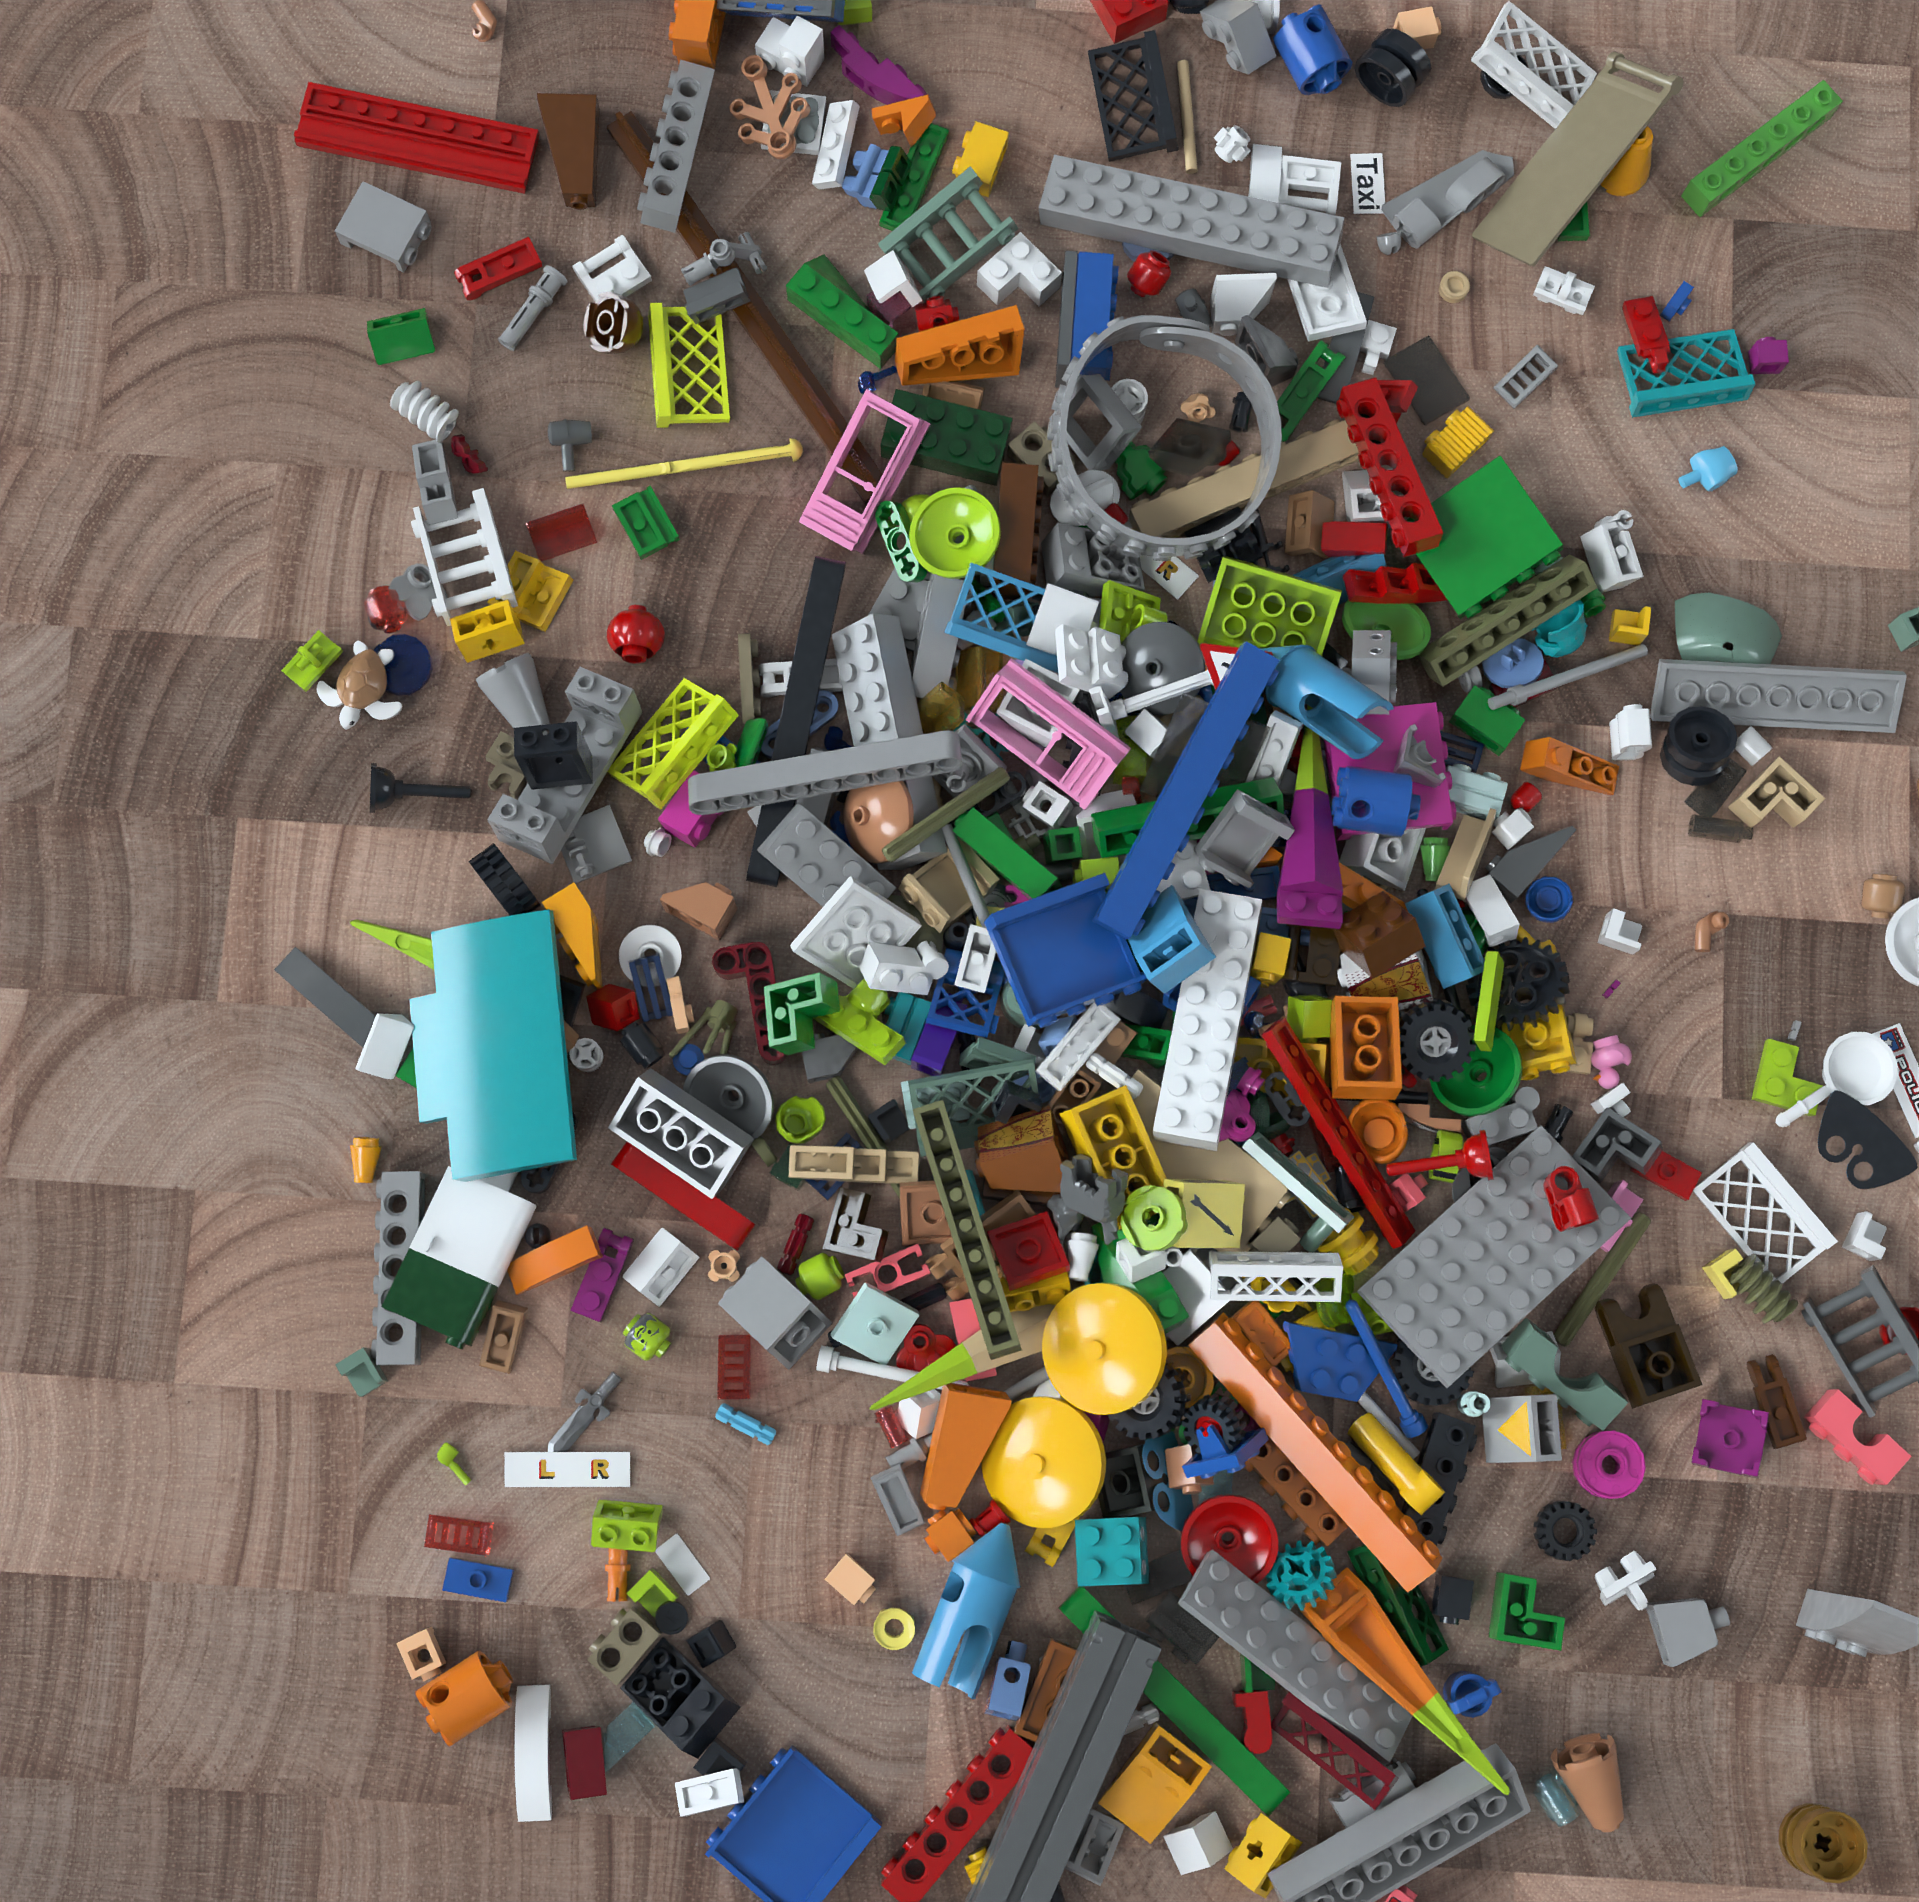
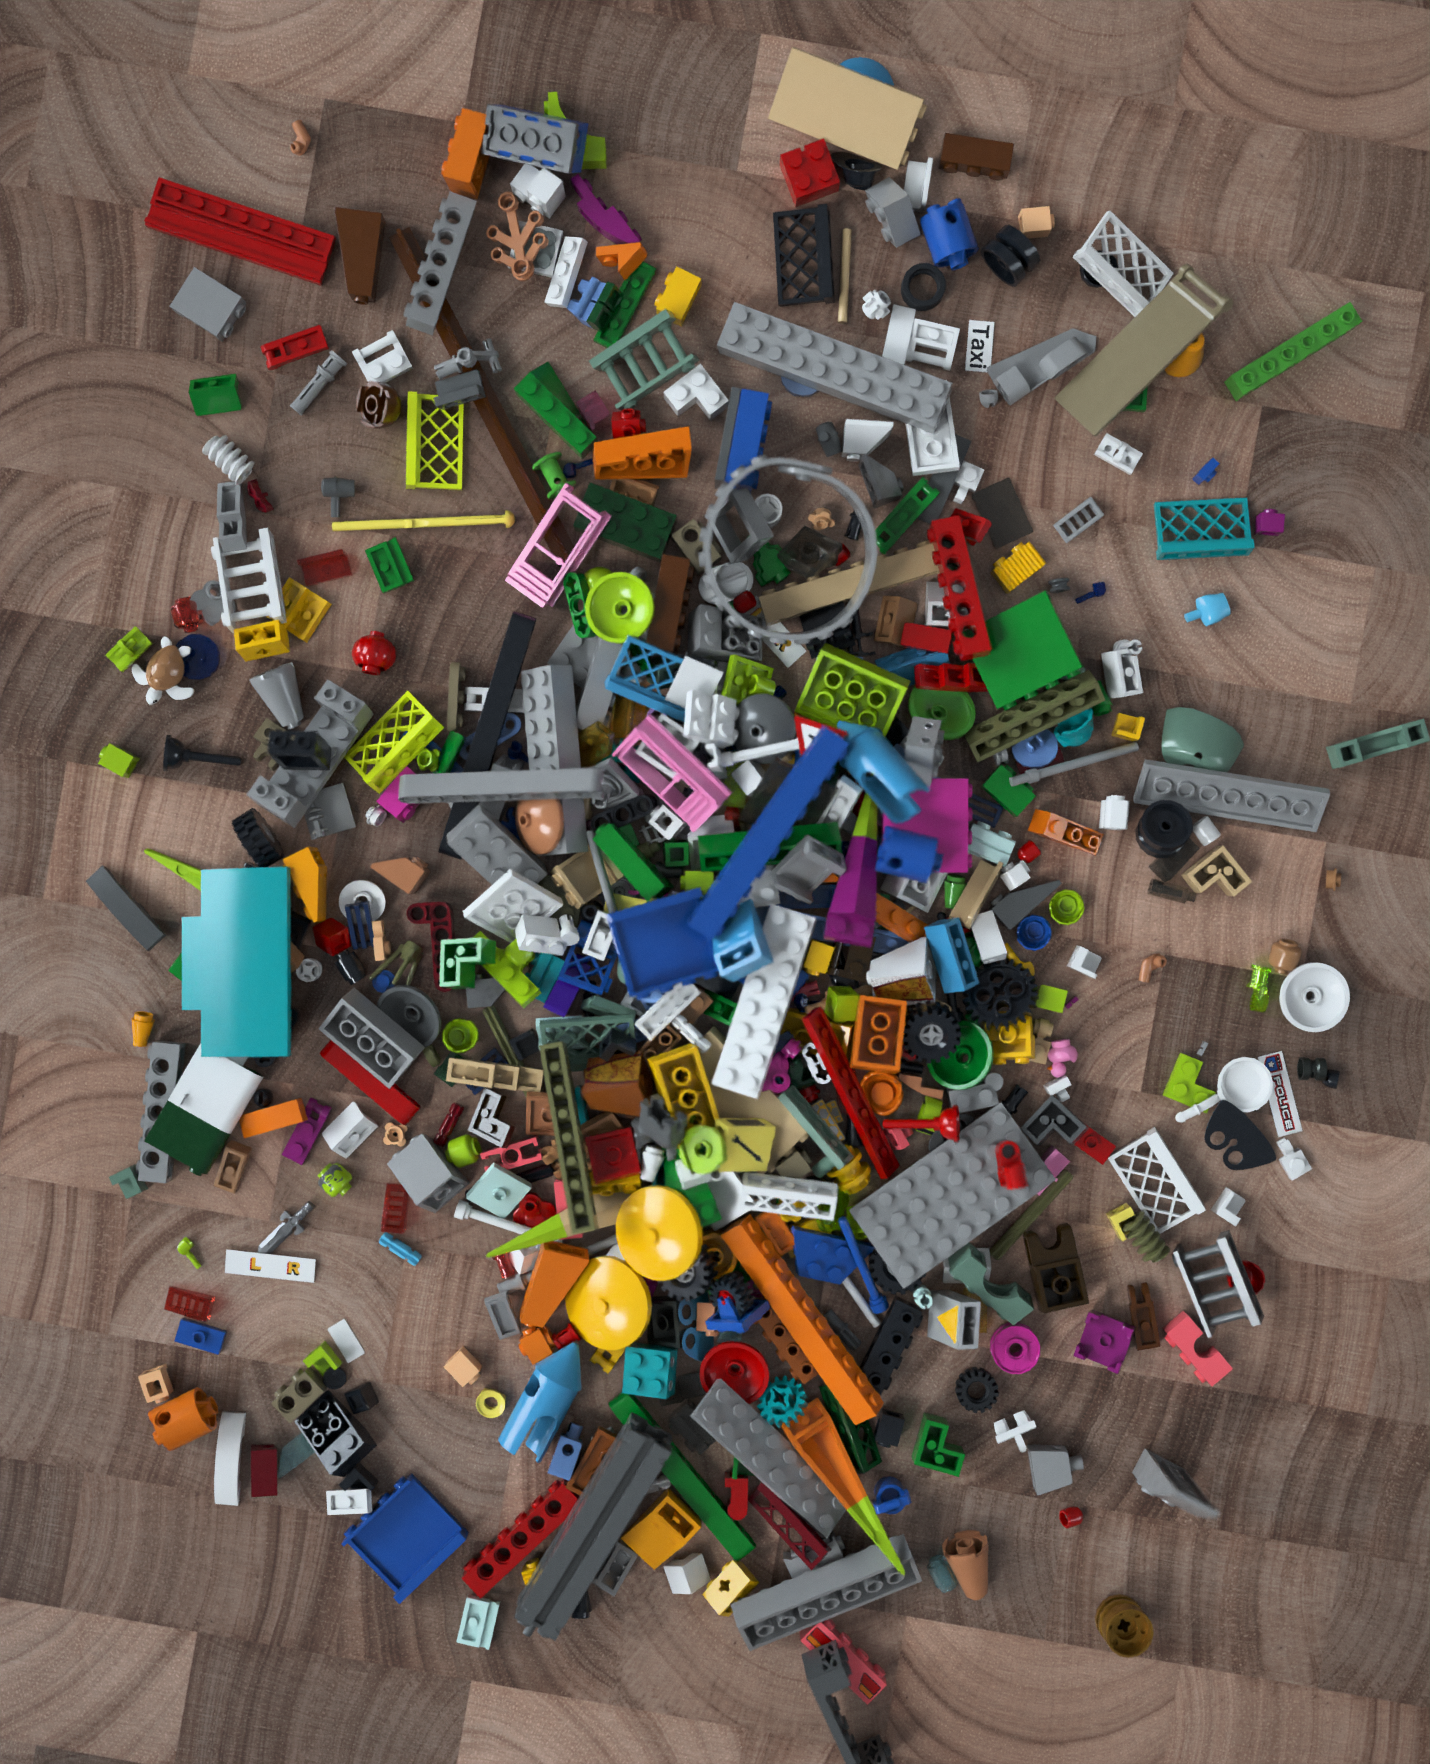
camera: 15 degrees right, 10 degrees up
white slope [355,1013,414,1079] -> none
lime bracket [591,1499,663,1552] -> none
orange pin [605,1548,631,1602] -> none
white panel [864,250,922,307] -> none
olive axle [882,767,1010,862] -> none
red head [1127,250,1172,297] -> none
reddish brown brick [1333,891,1426,979] -> none
yellow piece [1348,1413,1445,1515] -> none
light grey slope [1393,724,1446,788] -> none
tan tile [1439,271,1470,303] -> none
lime tile [1473,951,1504,1051] -> none
red hinge [1622,296,1670,374] -> none
none -> lime brick [98,743,140,778]
none -> bright green hose [532,452,576,499]
none -> black tyre [901,263,946,311]
none -> lime panel [1034,984,1068,1013]
none -> dark grey bush [1048,578,1071,593]
none -> lime hair [1049,889,1085,925]
none -> red piece [1059,1506,1083,1529]
none -> clear blue hand [1075,582,1106,604]
none -> clear neon green connector [1246,964,1272,1013]

